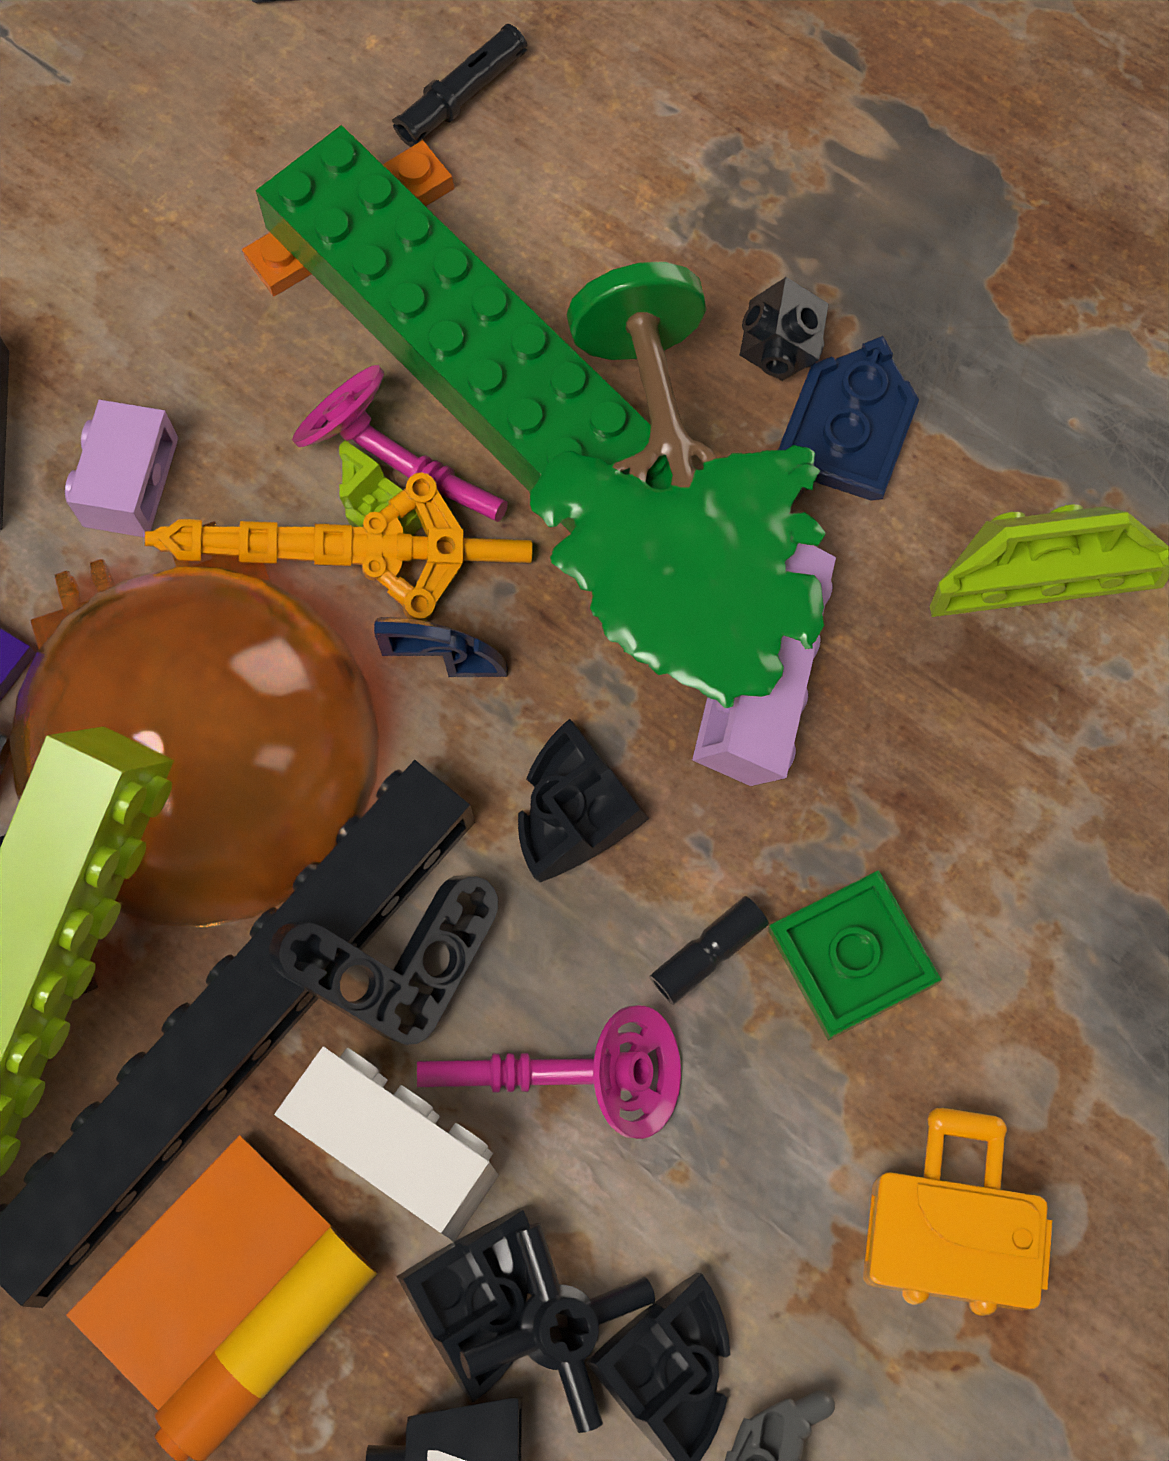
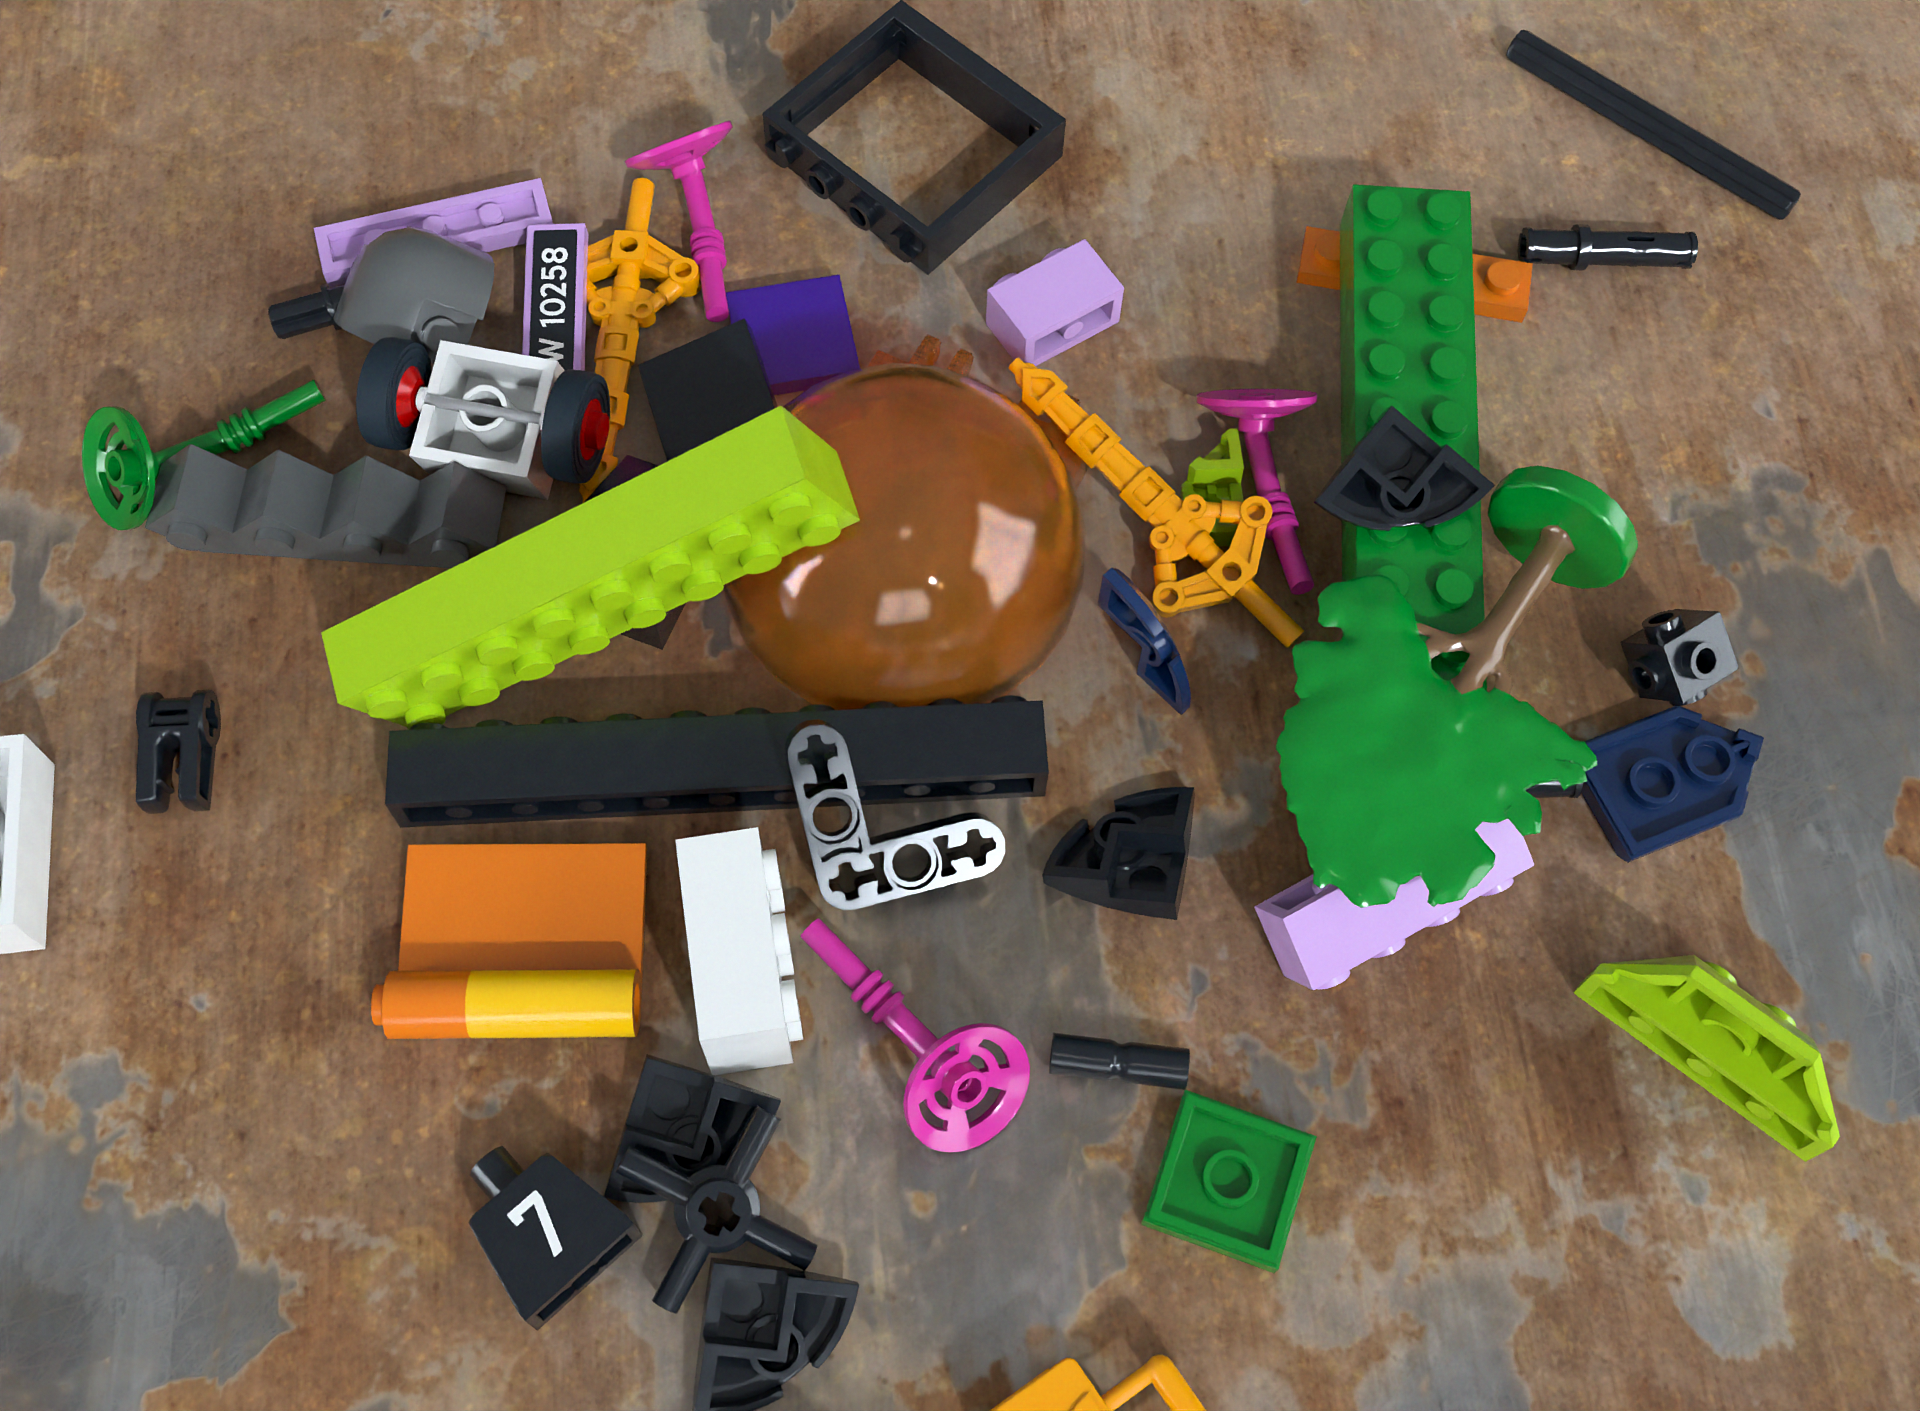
camera: 40 degrees right, 5 degrees down
none -> black brick [1314,406,1495,531]

